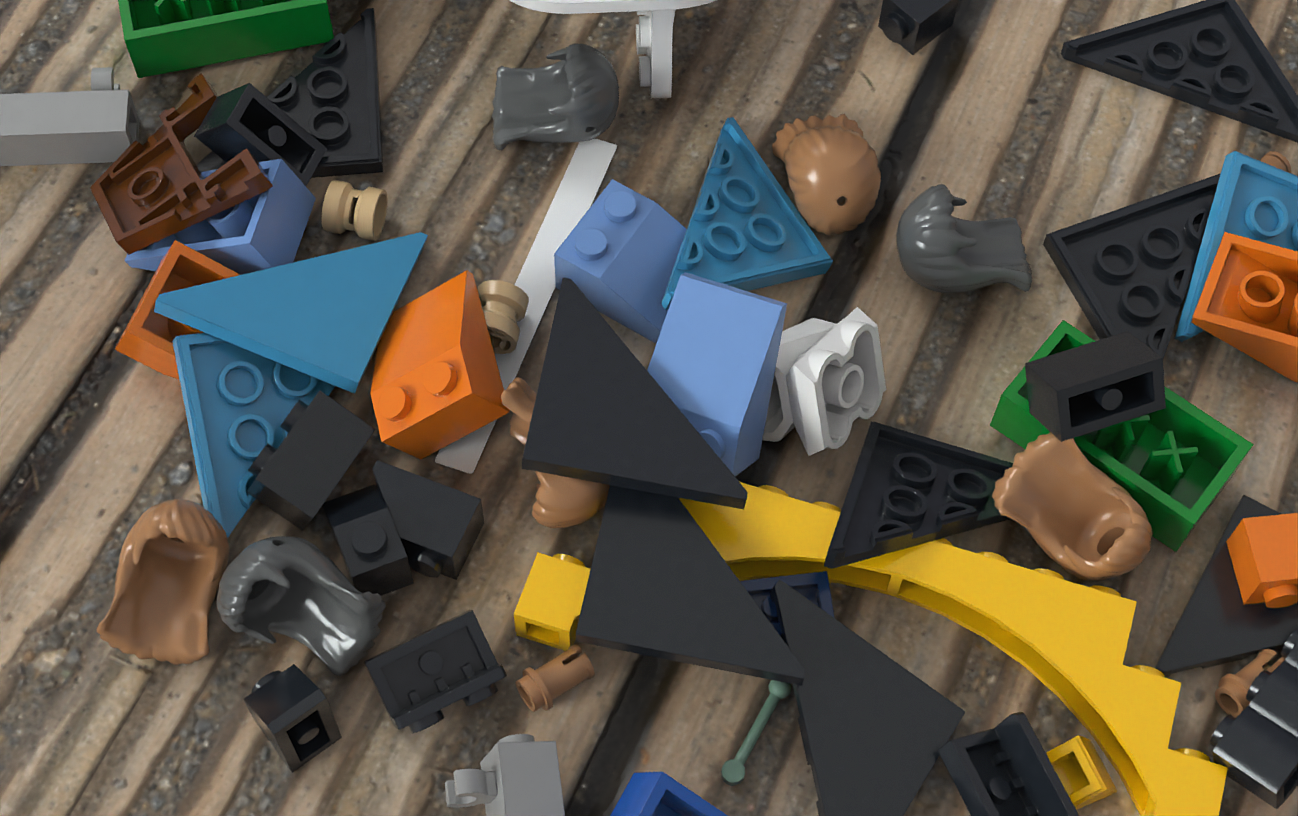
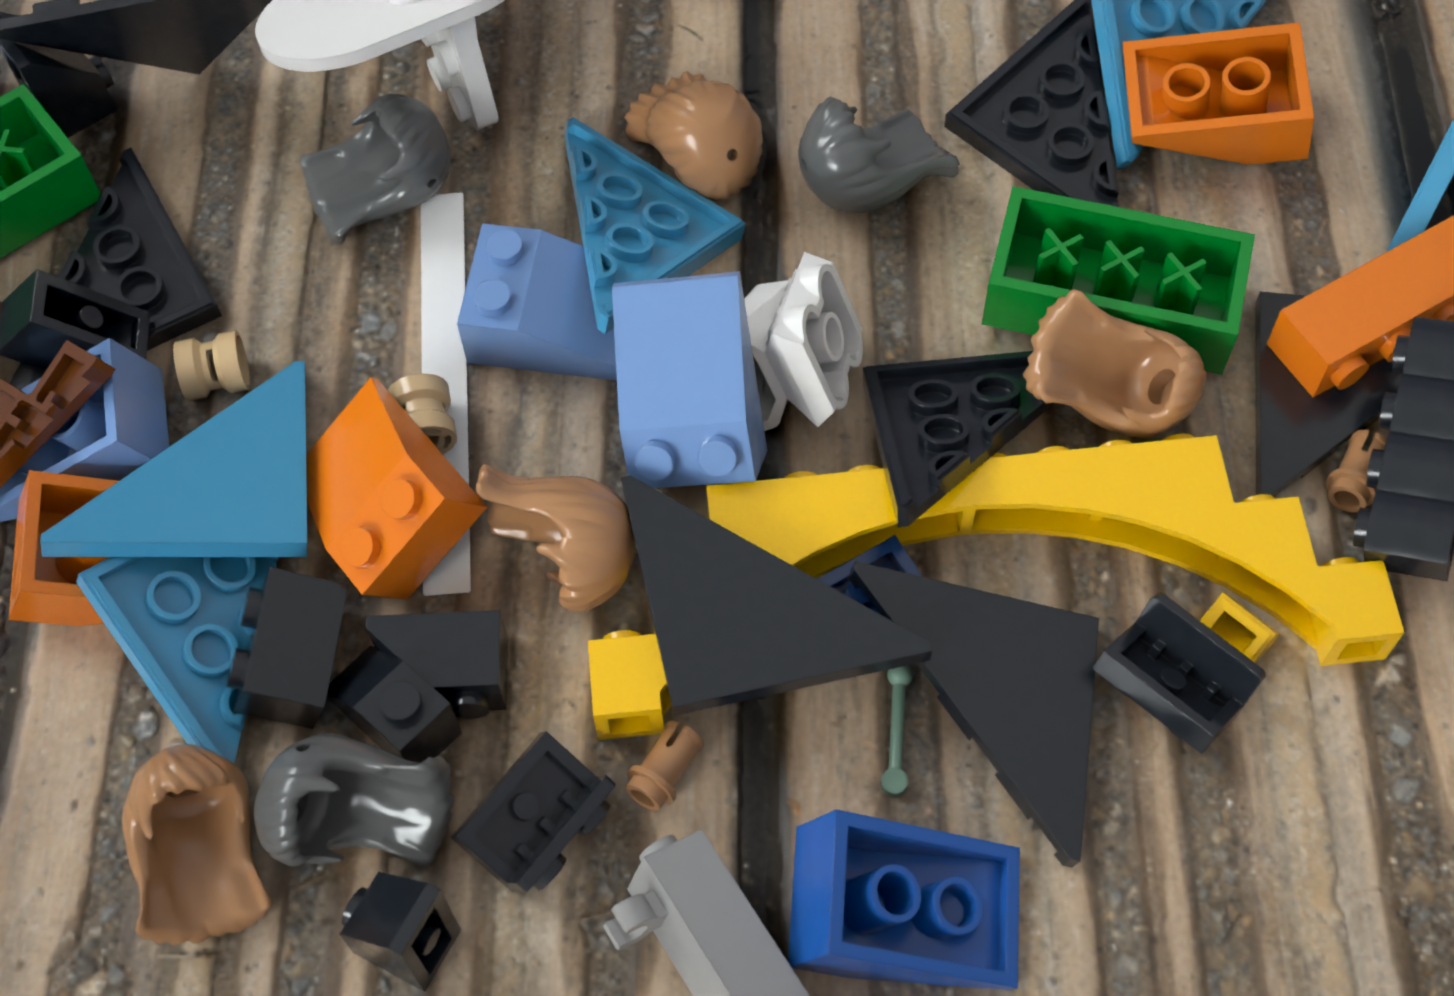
camera: 20 degrees left, 0 degrees up
black tile [522,278,748,510] -> none
black brick [1025,331,1166,442] -> none

